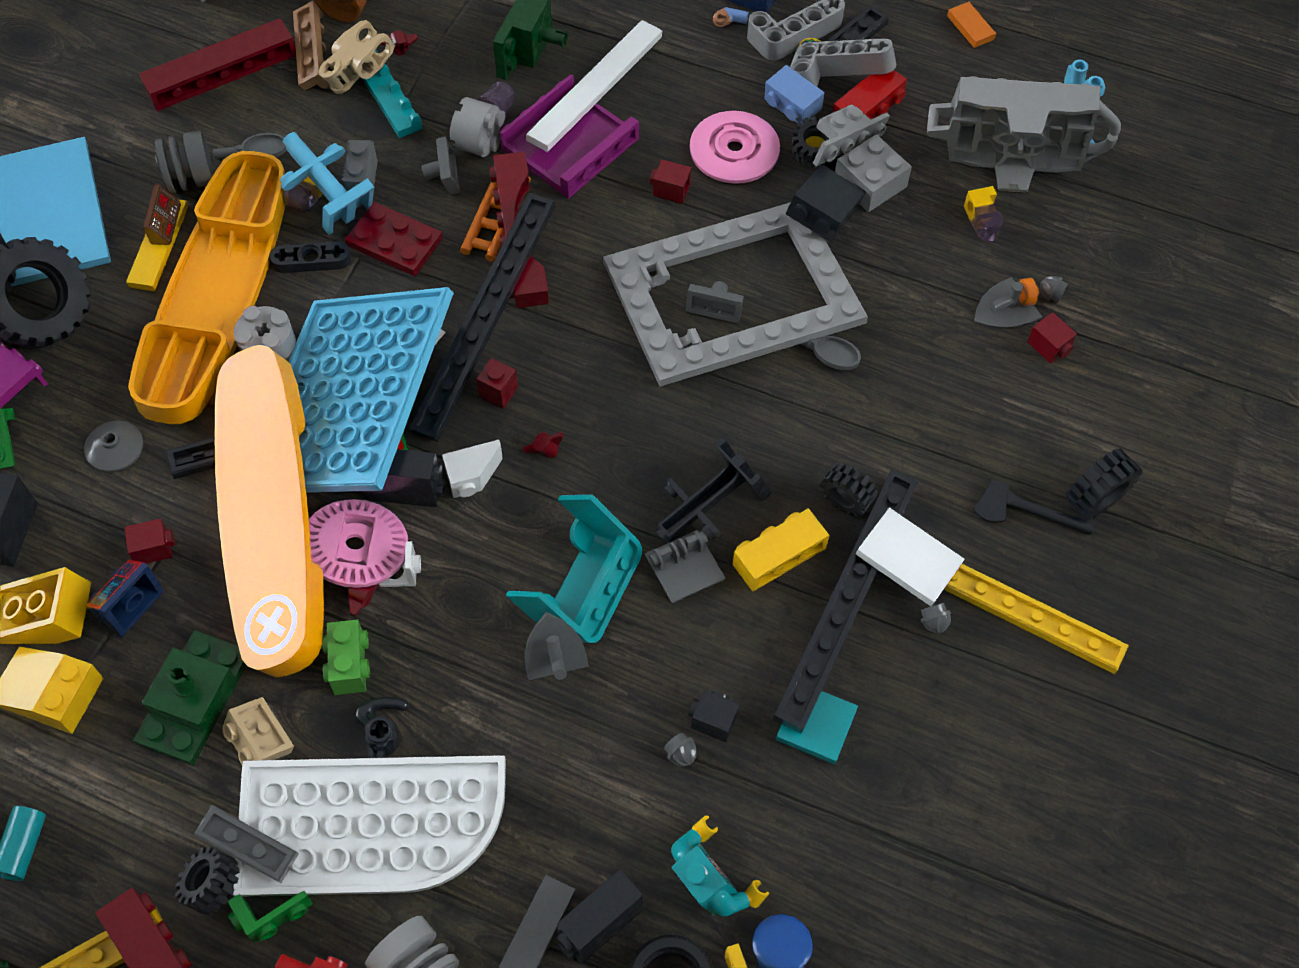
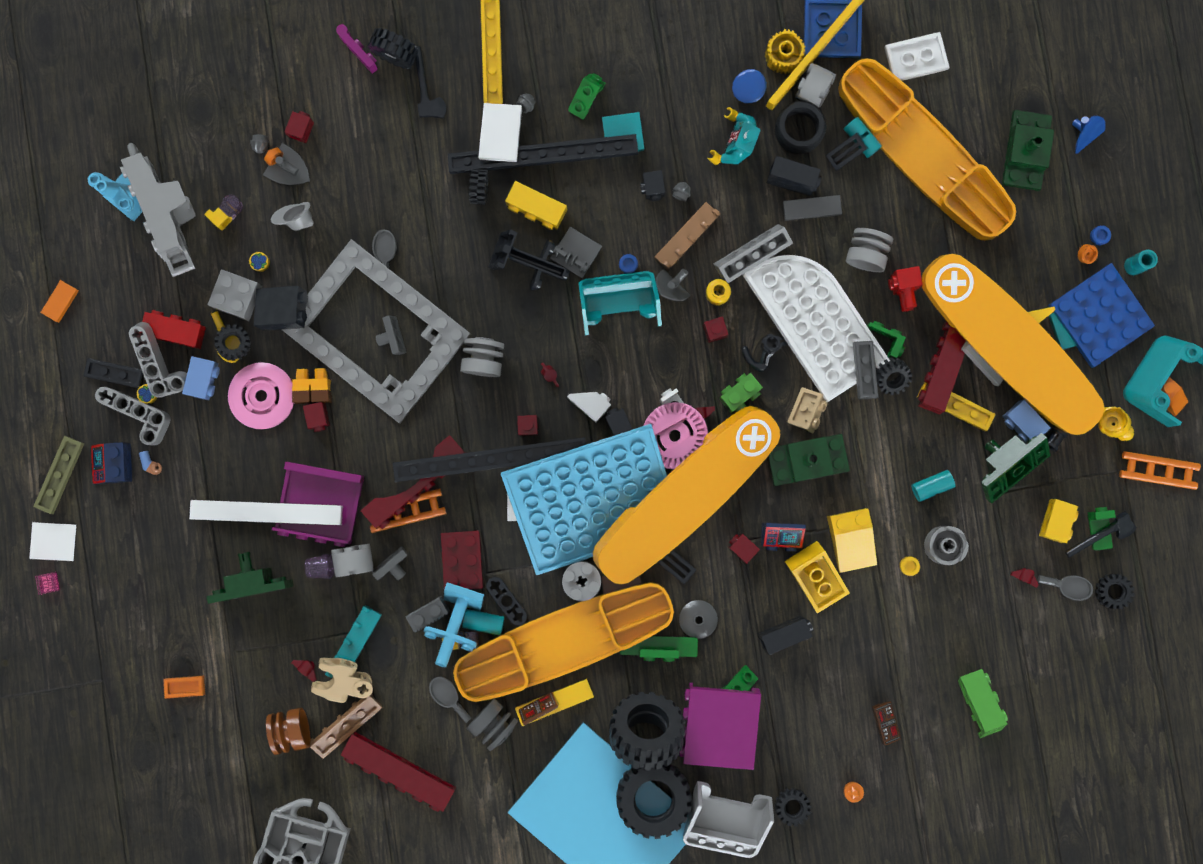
camera: 120 degrees left, 25 degrees up
light grey bracket [813,105,890,166] -> none
none -> tile [249,252,270,272]
none -> light grey piece [271,202,314,231]
none -> hips [292,368,332,404]
none -> magenta plate [336,24,377,74]
none -> light grey wheel [460,337,504,377]
none -> teal pin [462,609,505,636]
none -> green bracket [568,74,606,119]
none -> blue tile [619,254,638,274]
none -> green bracket [620,636,698,662]
none -> medium nougat hinge [654,202,720,270]
none -> dark red brick [703,316,728,343]
none -> yellow head [706,279,731,305]
none -> light grey brick [714,224,793,283]

